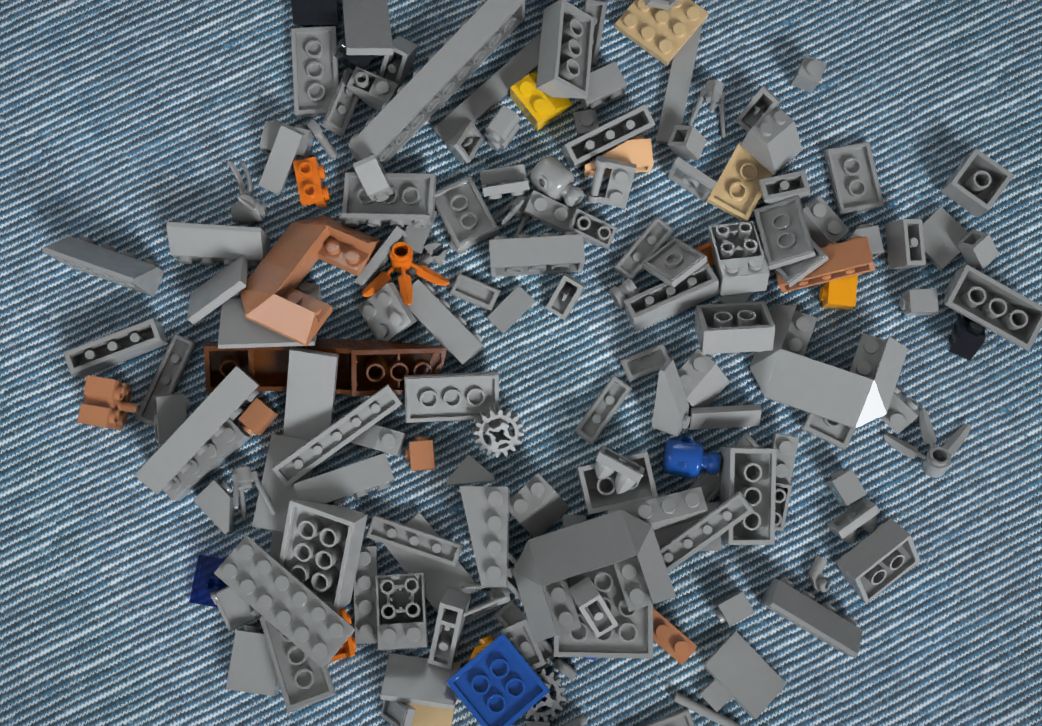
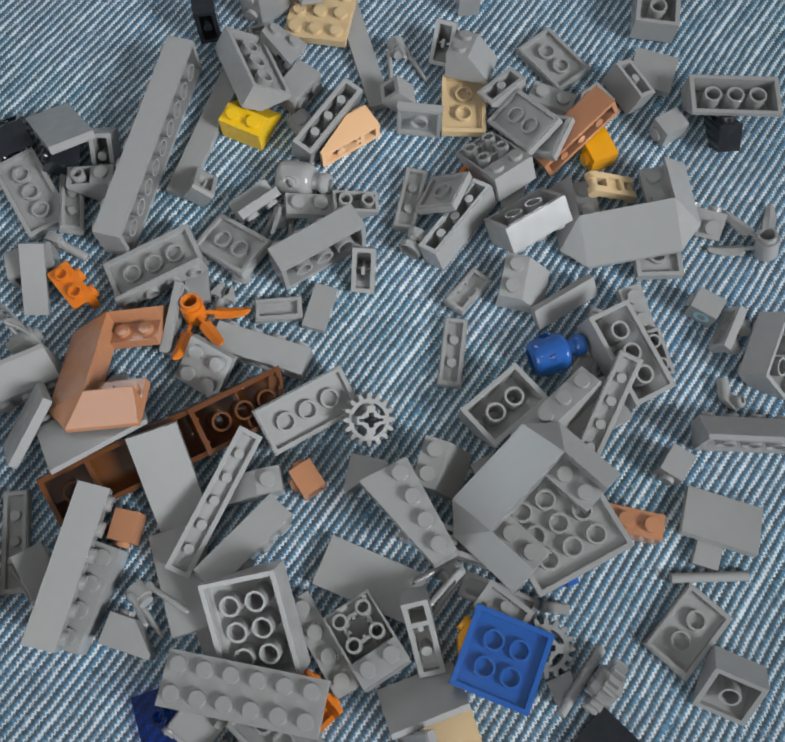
camera: 25 degrees left, 10 degrees down
light grey slope [353,155,394,202] -> none
light grey tile [365,514,464,567] -> none
light grey brick [486,105,520,151] -> none
light grey slope [568,576,618,638] -> none
light grey plate [586,156,637,209] -> none
light grey tile [595,445,645,494] -> none
light grey slope [651,358,691,436] -> none
light grey brick [957,229,999,269] -> none
none -> light grey wing [259,21,308,71]
none -> tan plate [584,171,638,204]

